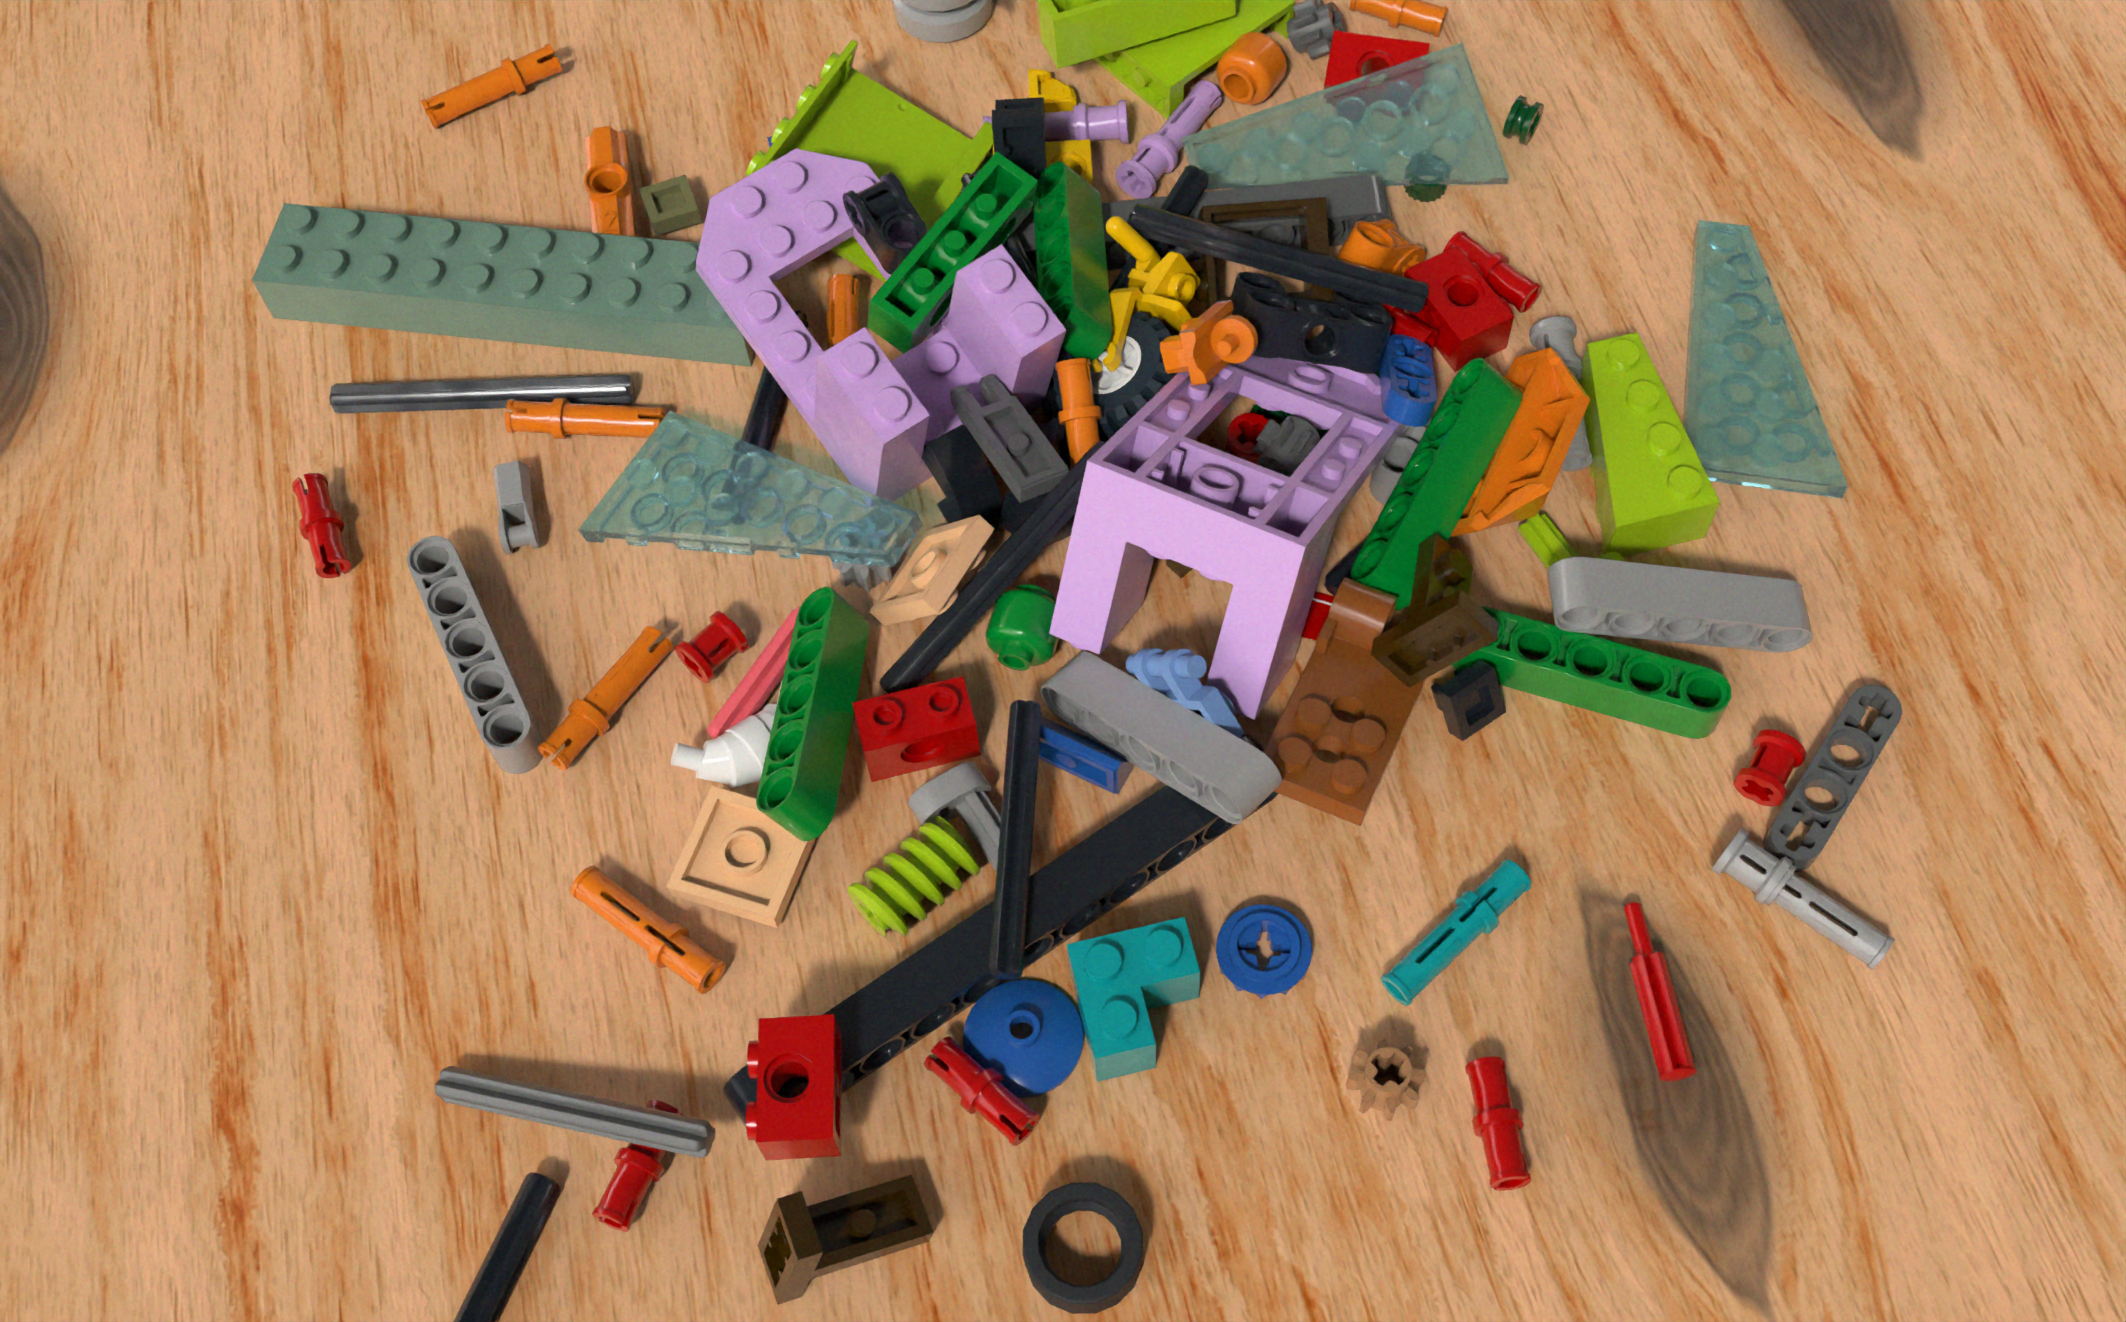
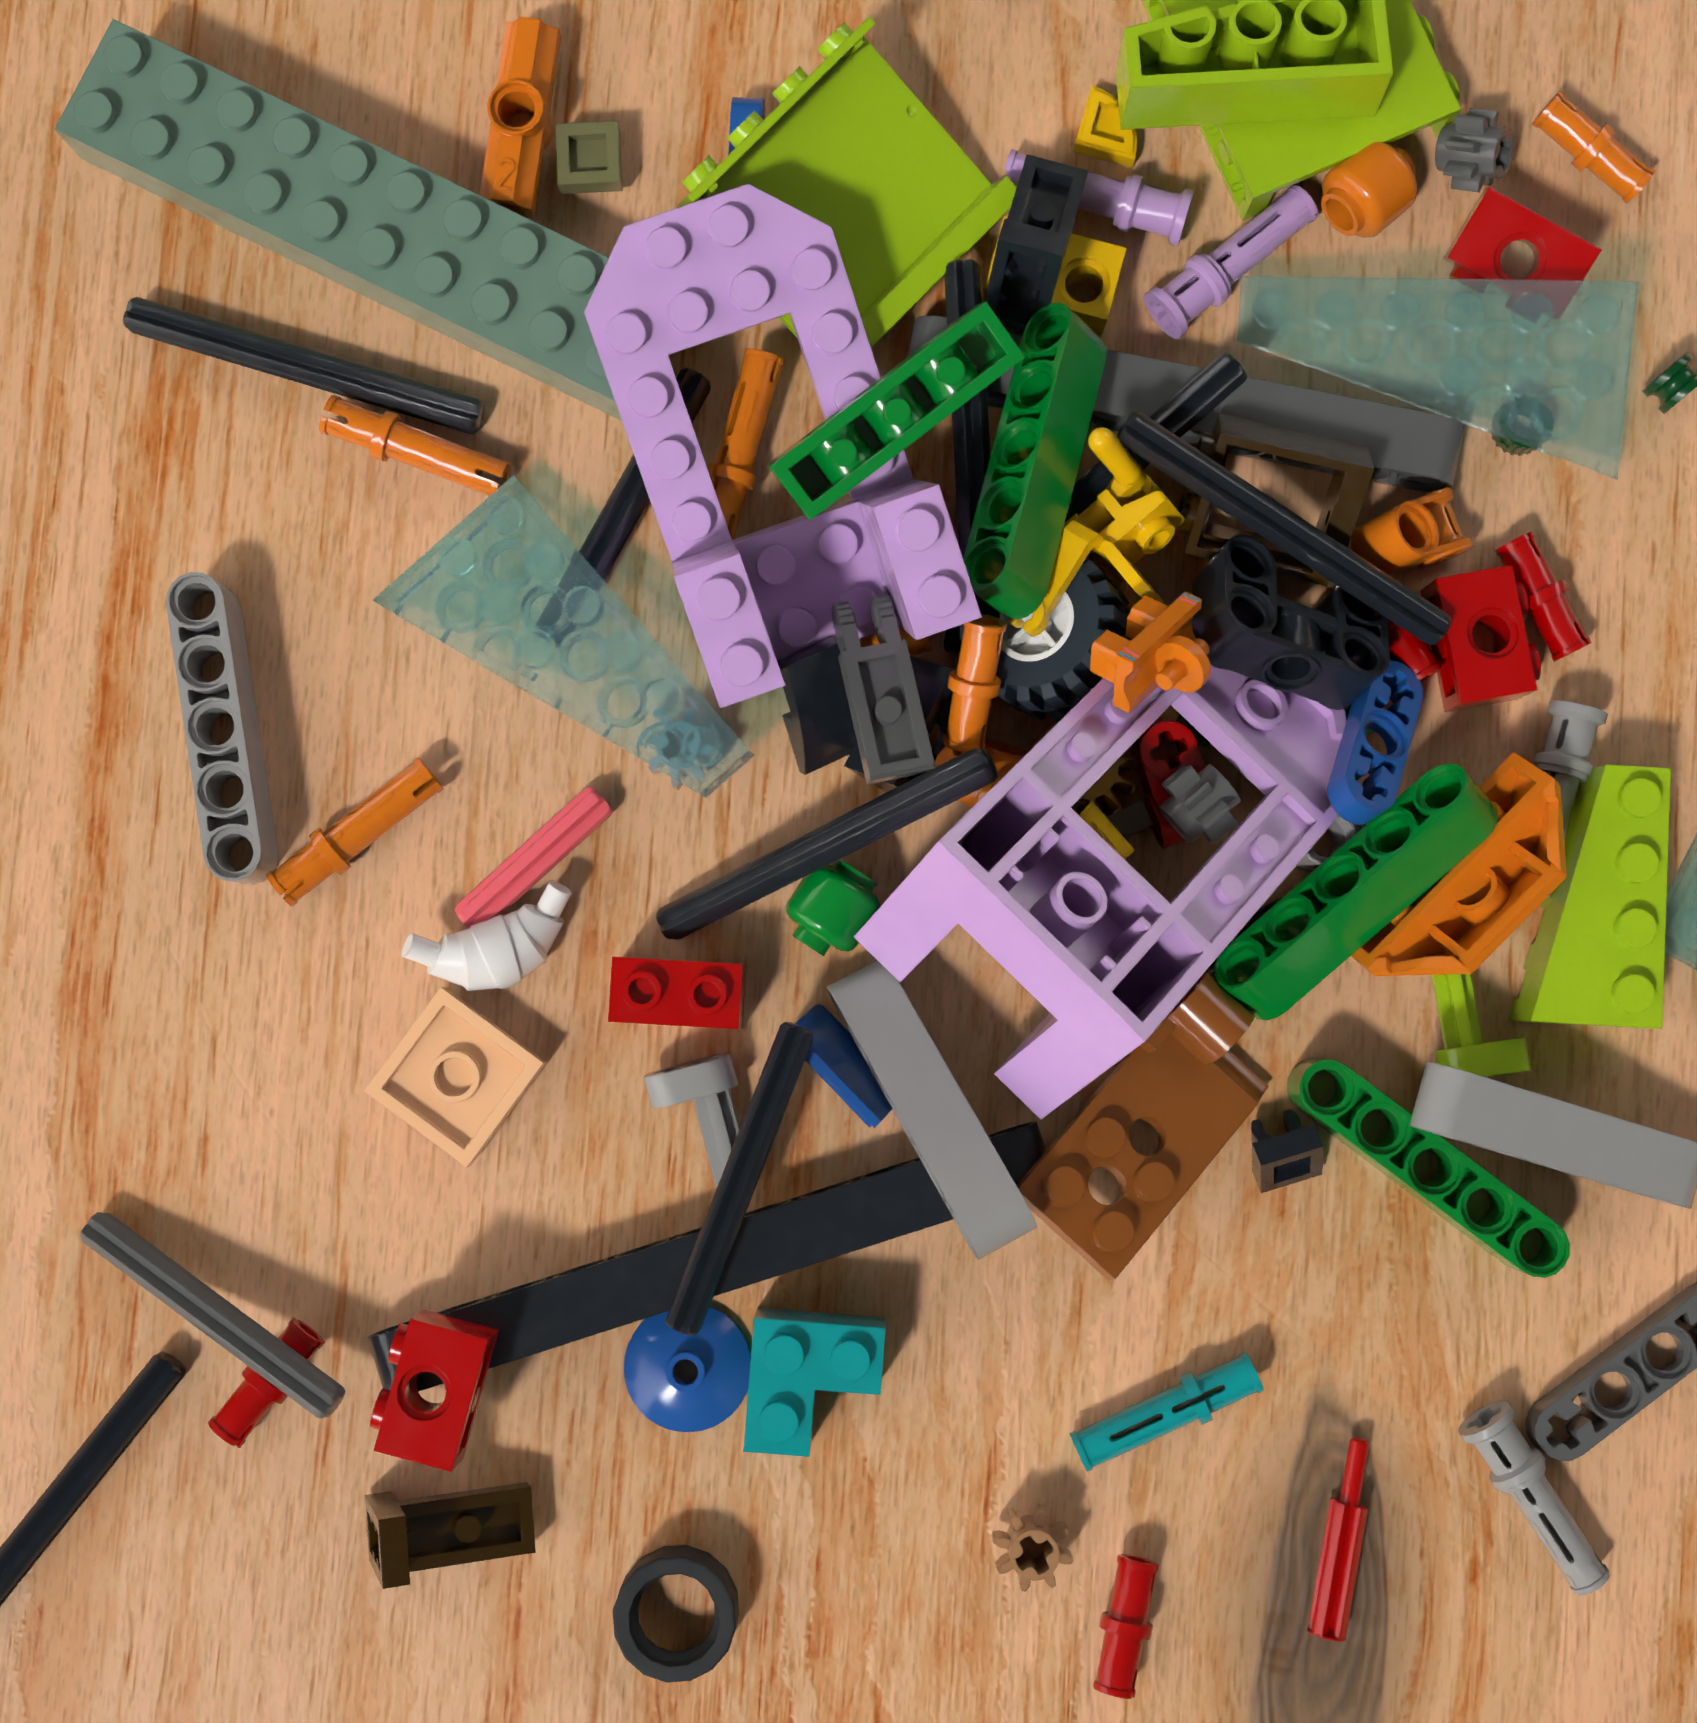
camera: 20 degrees right, 25 degrees up
red pin [292,473,351,578] -> none
light grey bar [493,461,540,555] -> none
orange pin [570,866,725,994] -> none
red bush [675,611,749,684] -> none
green beam [756,587,870,842] -> none
black piece [842,172,927,275] -> none
lime piece [847,816,980,938] -> none
light nougat plate [869,515,994,626] -> none
red pin [924,1036,1040,1146] -> none
medium blue plate [1126,648,1245,738] -> none
blue gear [1216,905,1312,999] -> none
dark brown bracket [1371,534,1499,687] -> none
red bush [1733,729,1806,807] -> none

